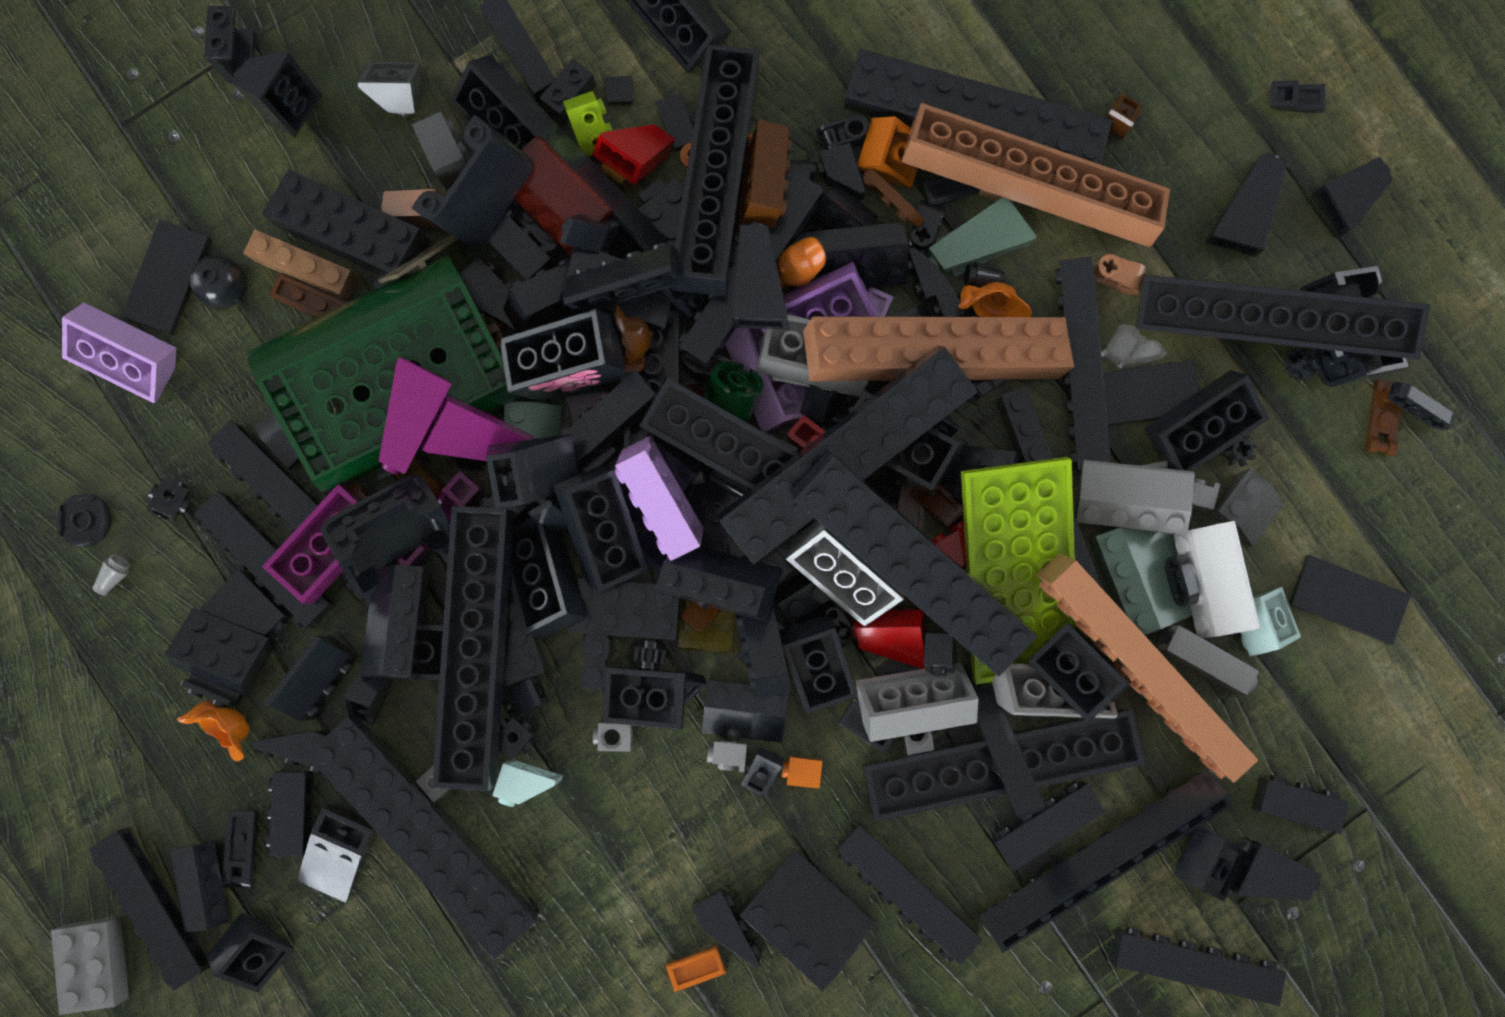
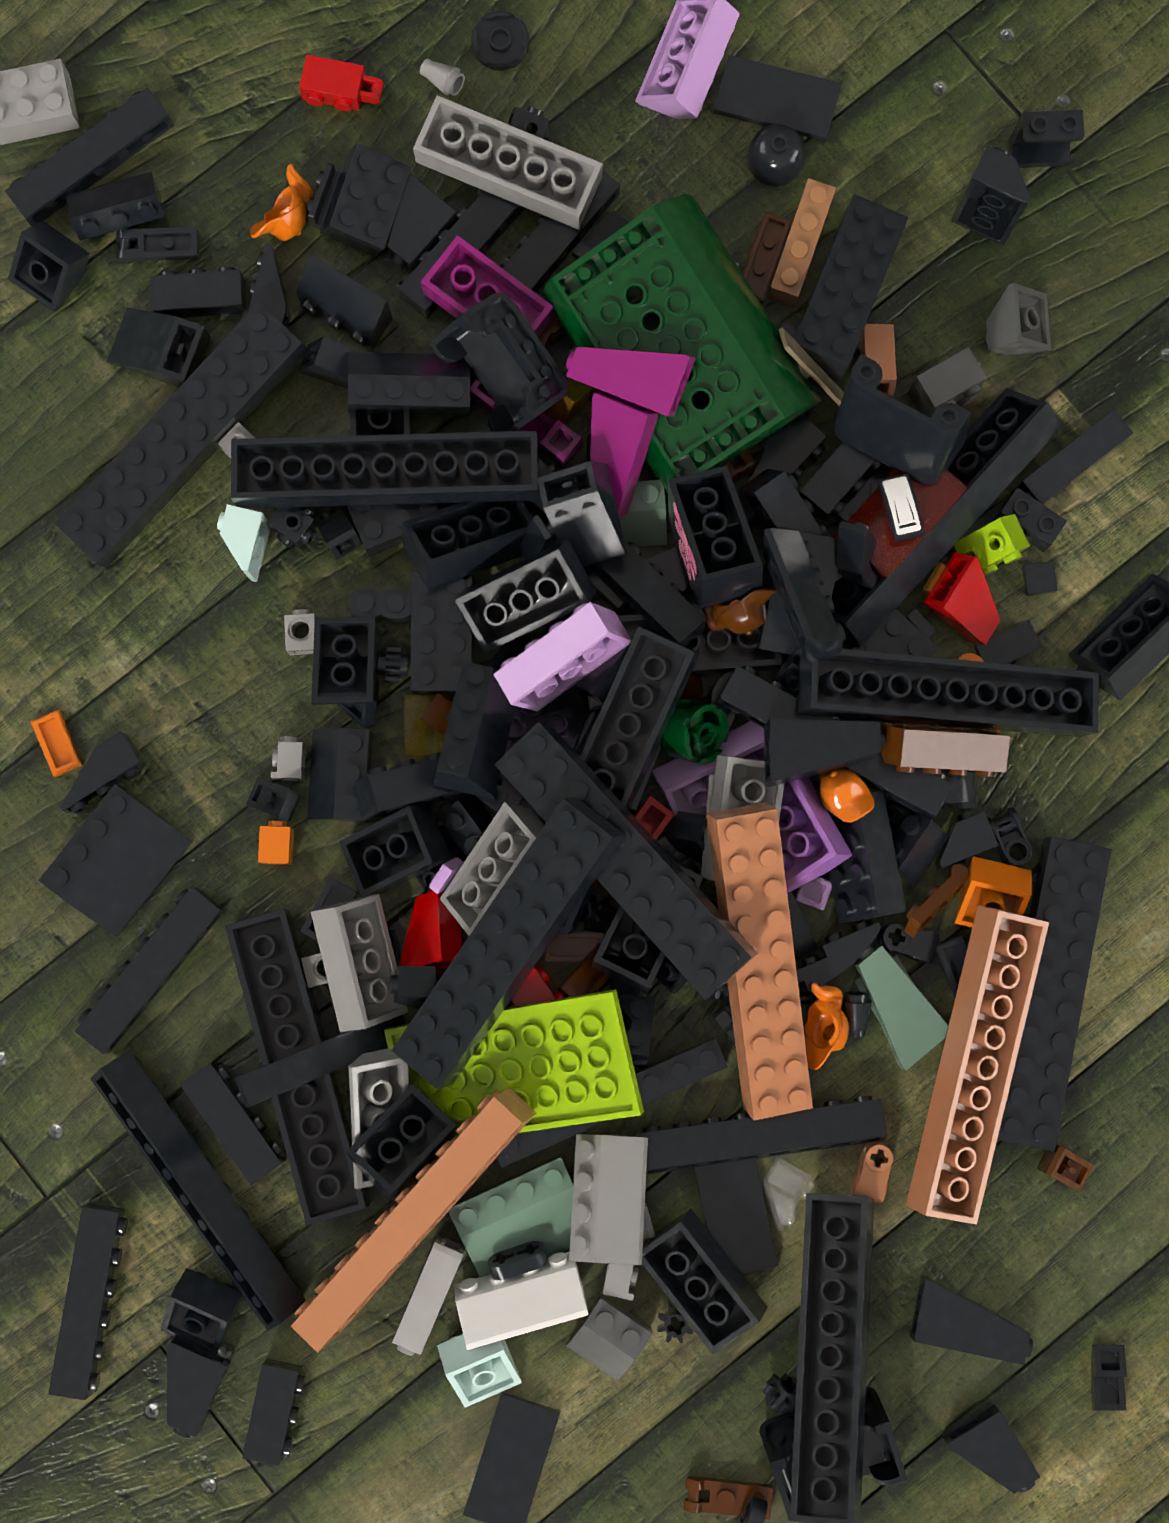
camera: 85 degrees right, 0 degrees up
none -> red brick [299,55,384,112]
none -> light grey brick [413,95,603,230]
none -> lavender tile [429,857,464,894]
none -> slope [878,473,925,543]

